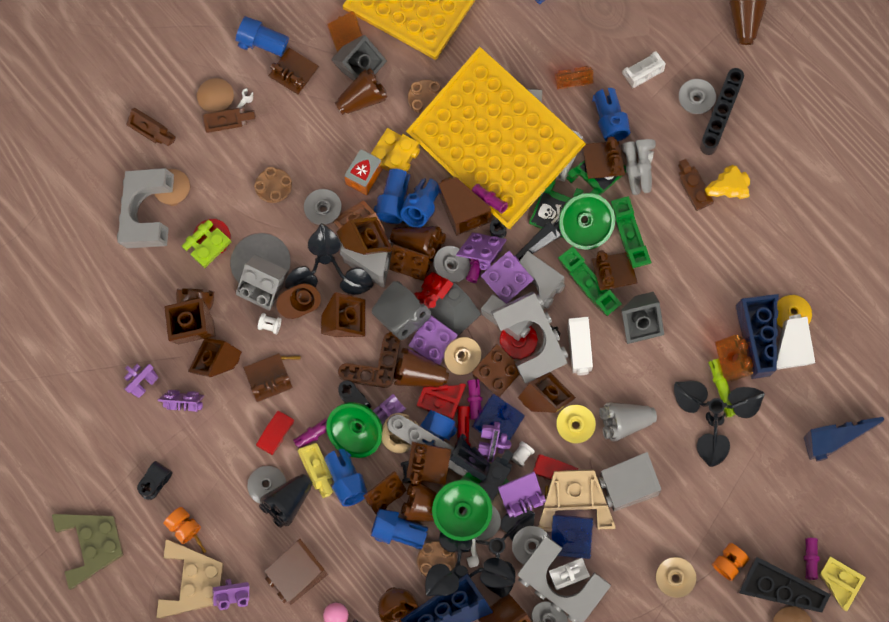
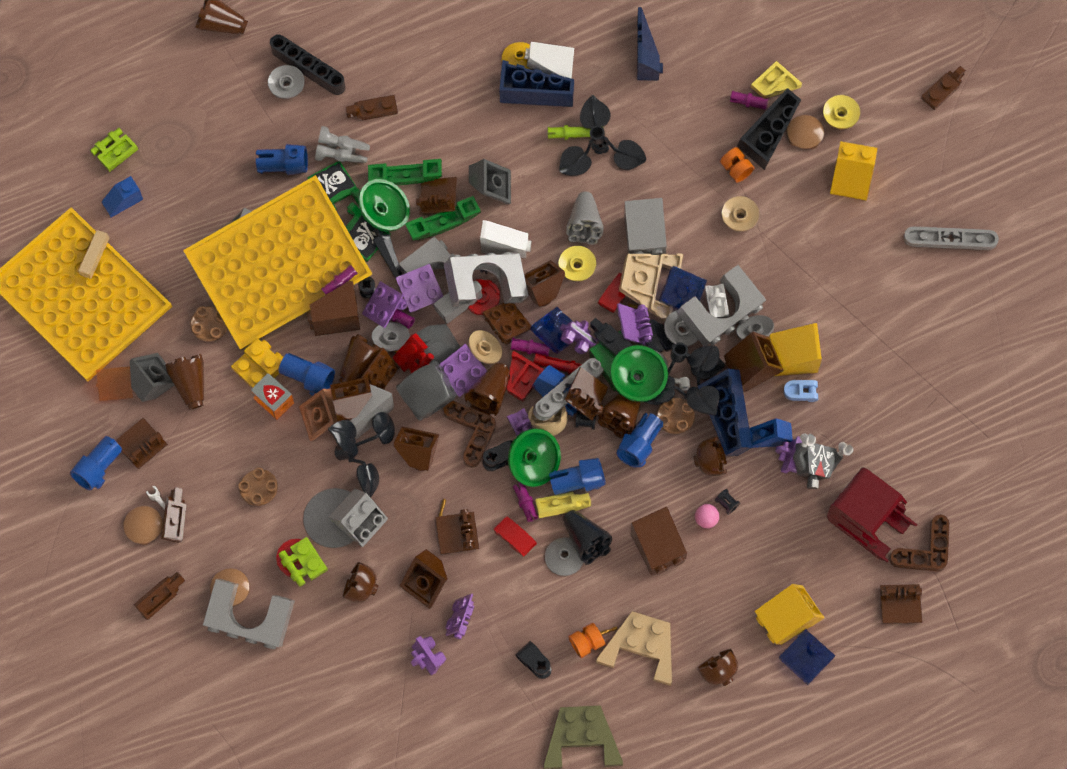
camera: 80 degrees left, 5 degrees down
reddish brown slope [164,298,216,345] -> none
medium lavender hips [212,579,249,610] -> none
white bush [258,313,282,335] -> none
reddish brown piece [276,283,321,319] -> none
light grey dish [304,189,342,225] -> none
reddish brown hinge [363,471,407,515] -> none
blue piece [401,178,439,228] -> none
black wing [449,433,491,481] -> none
white bush [511,441,535,467] -> none
clear orange hinge [555,66,594,90] -> none
reddish brown hinge [583,137,625,179] -> none
white hinge [622,51,666,89] -> none
yellow rock [705,165,750,199] -> none
clear orange brick [715,334,753,382] -> none

